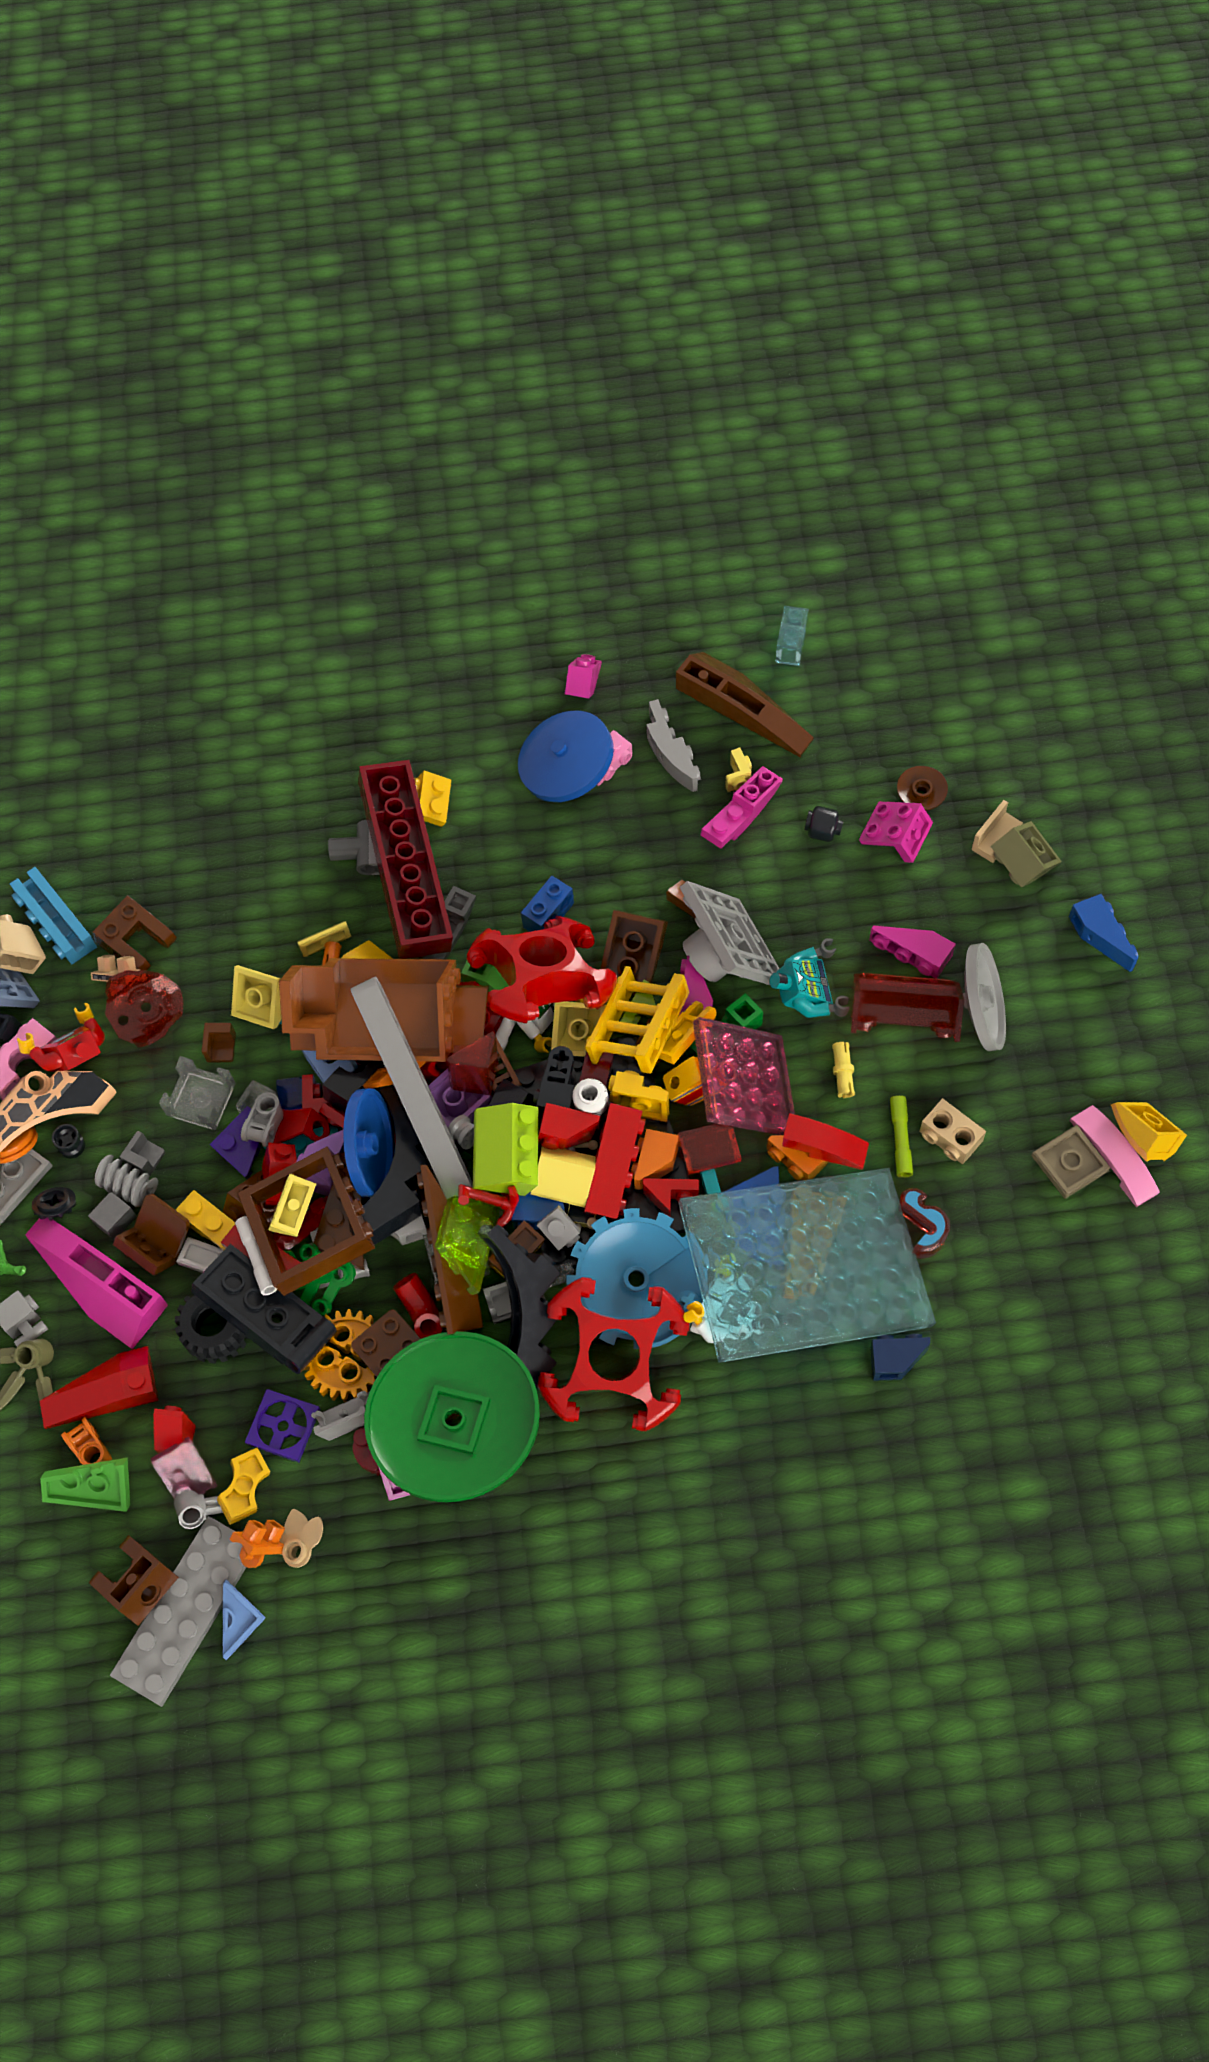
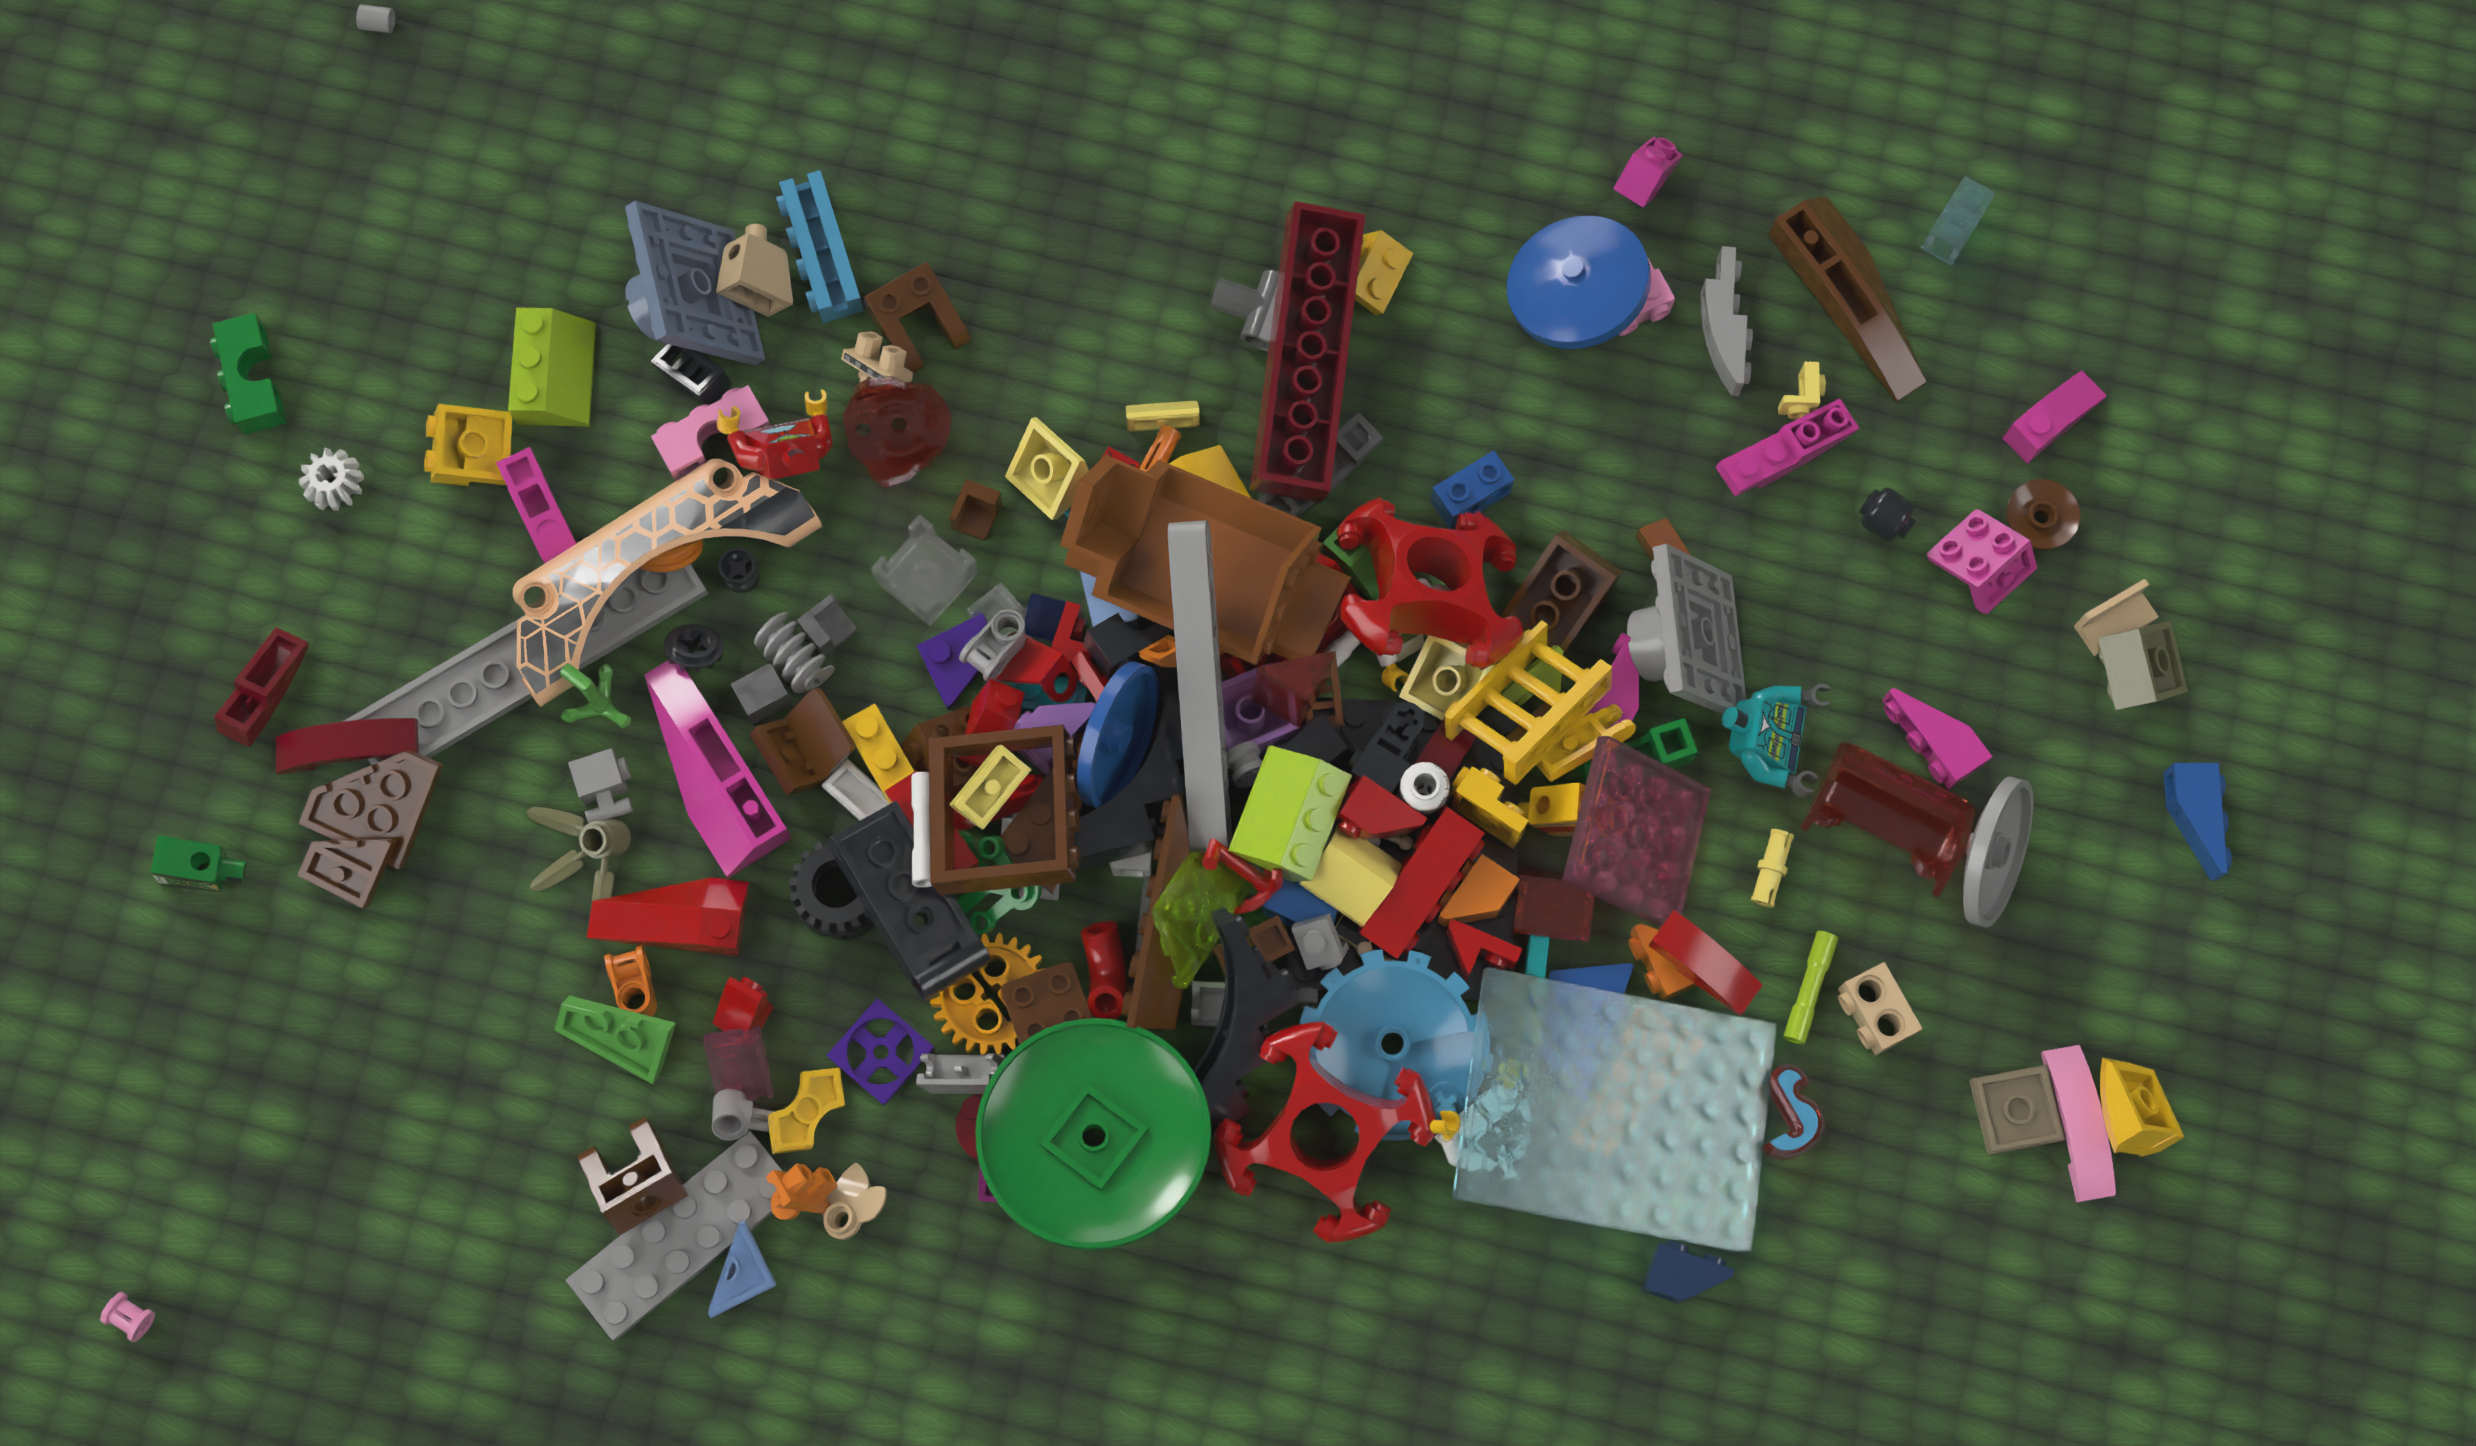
camera: 15 degrees right, 10 degrees up
none -> dark pink slope [2002,370,2107,464]

